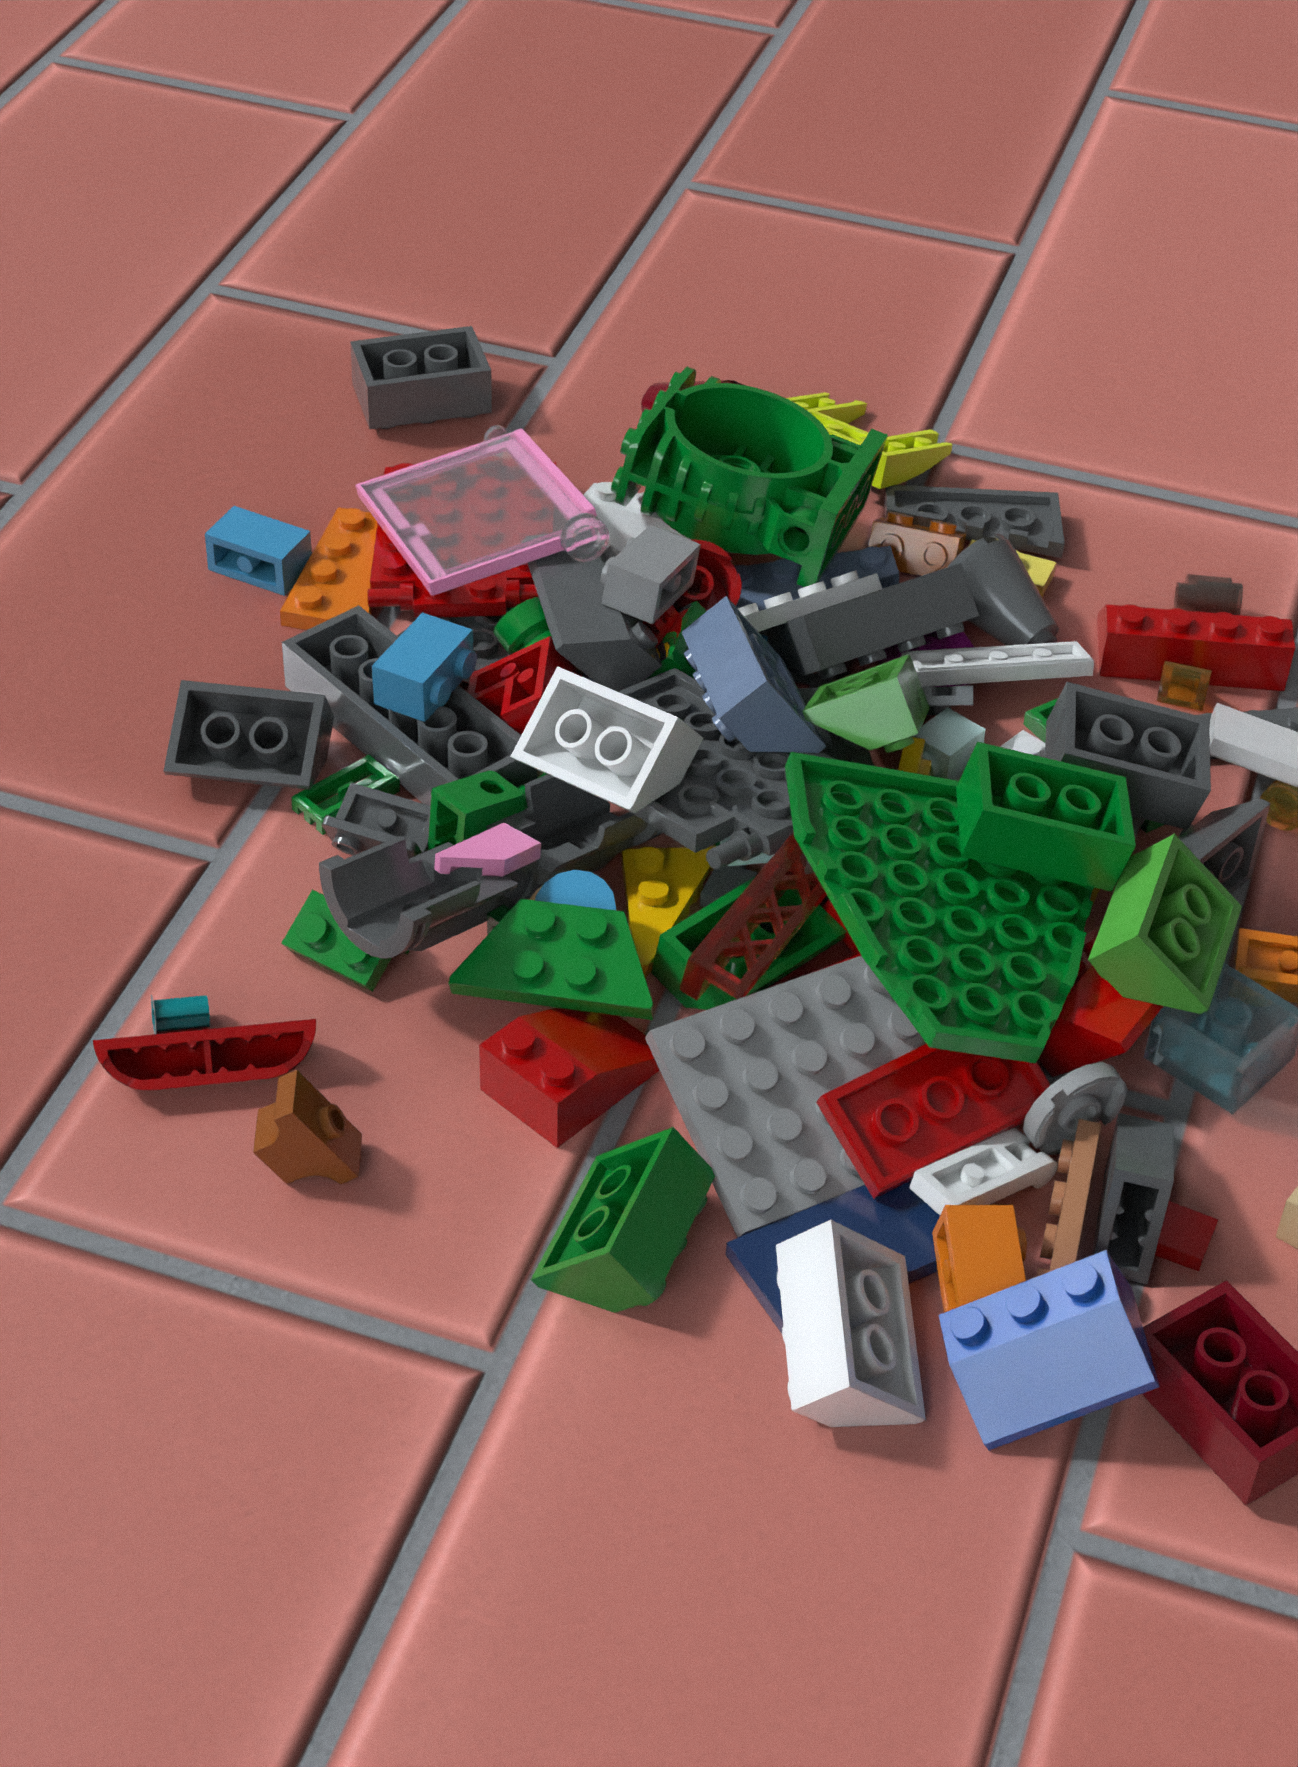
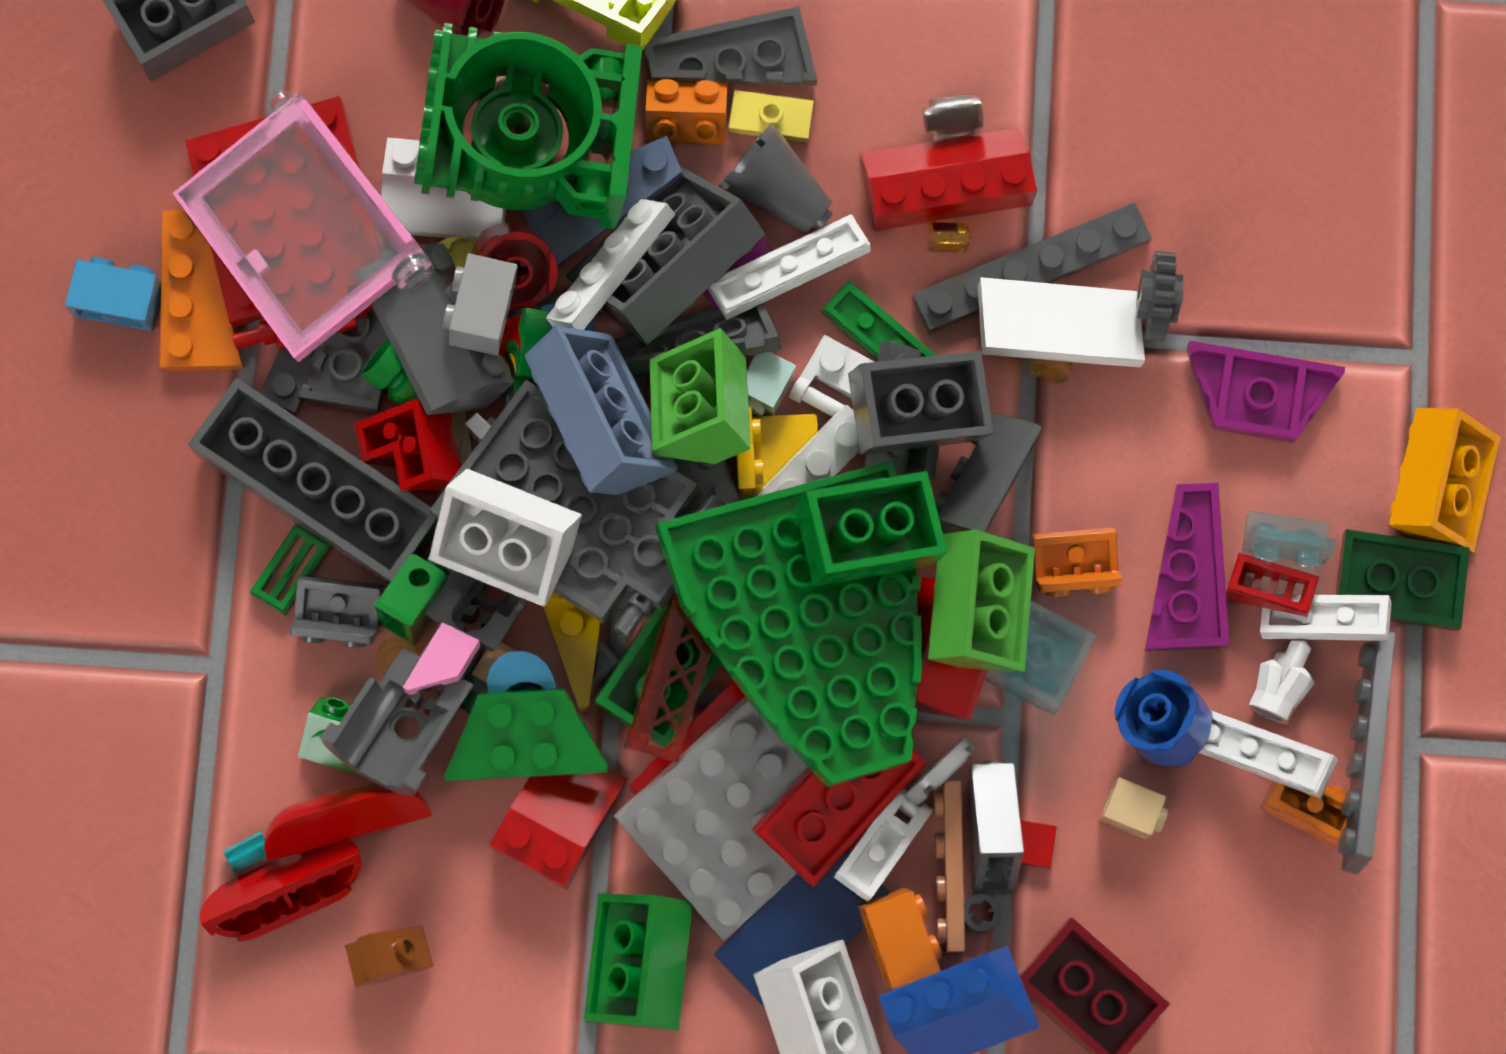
camera: 15 degrees left, 35 degrees up
dark grey slope [163,680,334,790] -> none
dark azure brick [372,612,477,722] -> none
none -> red brick [264,782,432,861]

